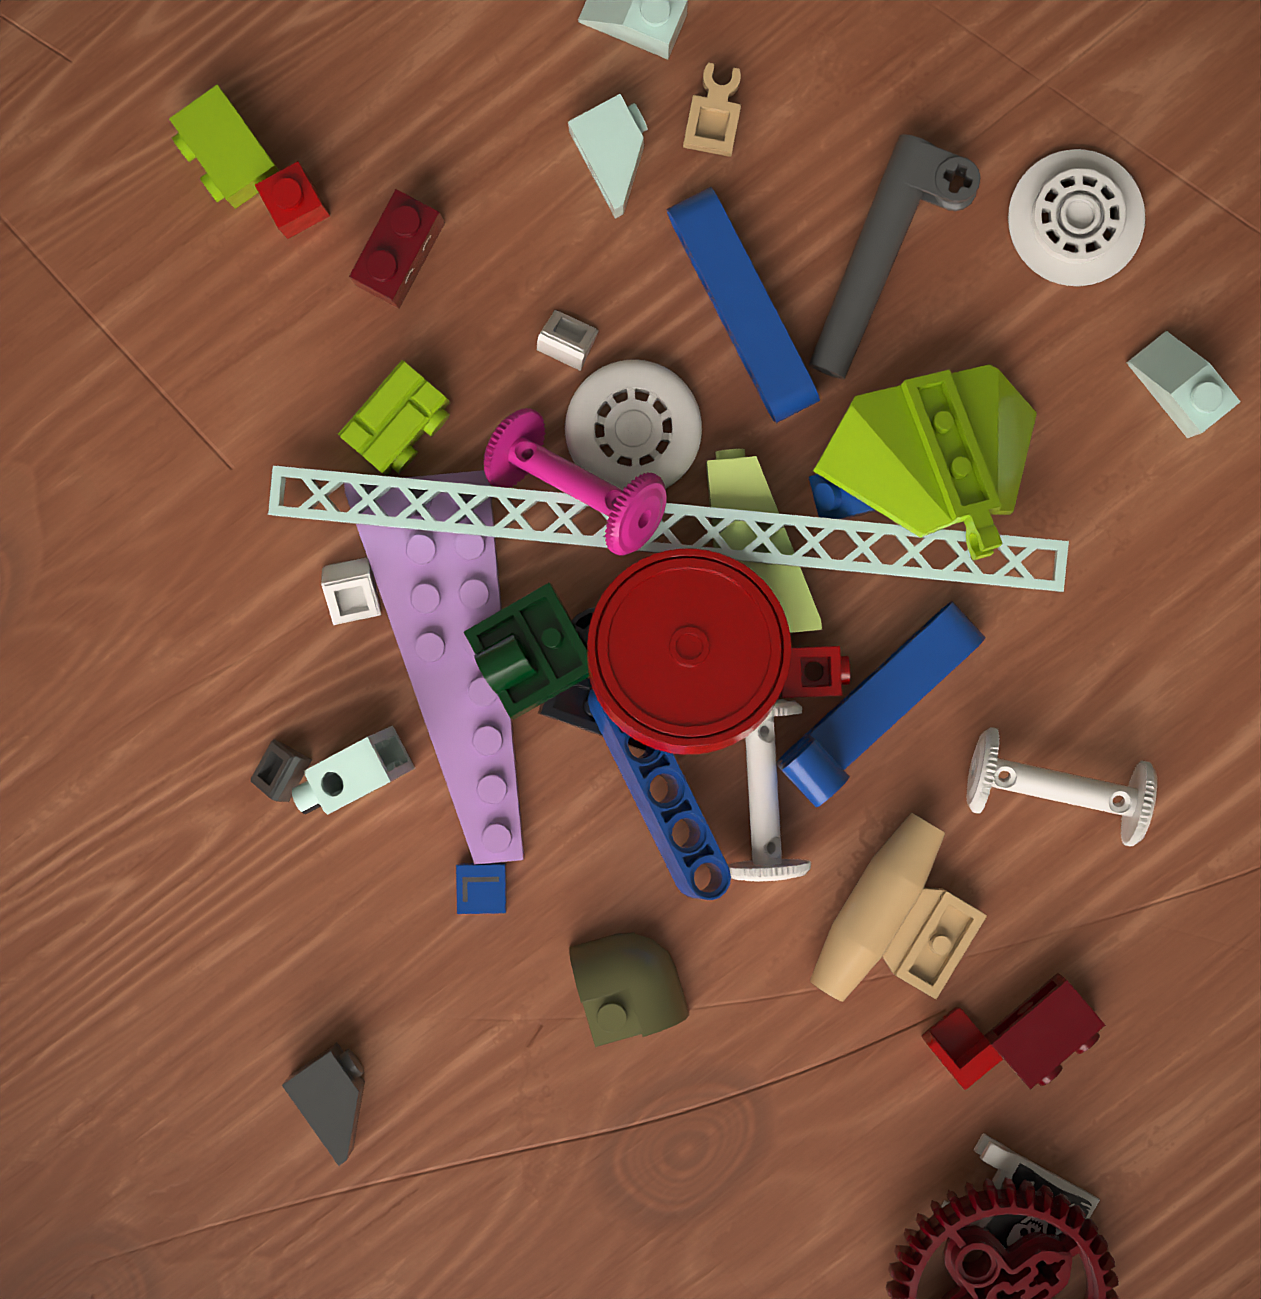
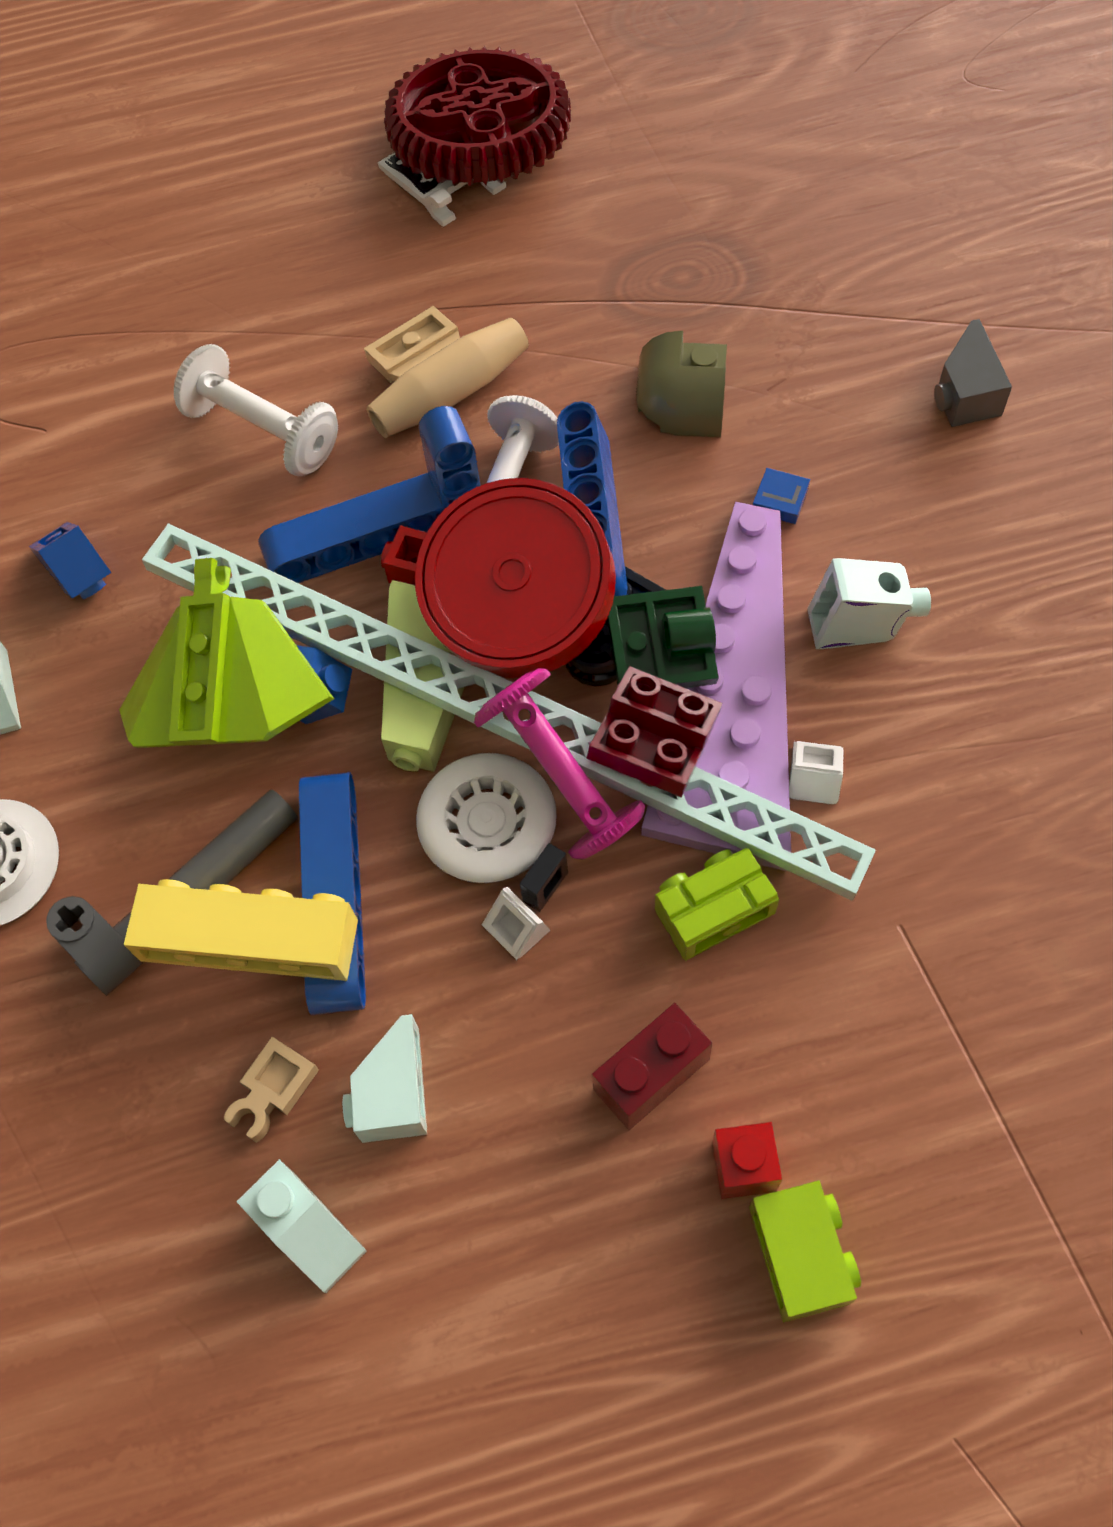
camera: 155 degrees left, 25 degrees down
dark grey slope [250,739,312,802] -> none
red panel [921,1007,1003,1090] -> none
dark red brick [984,973,1106,1090] -> none
none -> blue slope [29,522,112,599]
none -> light yellow brick [124,879,358,981]
none -> black tile [520,843,568,912]
none -> dark red slope [586,666,723,798]

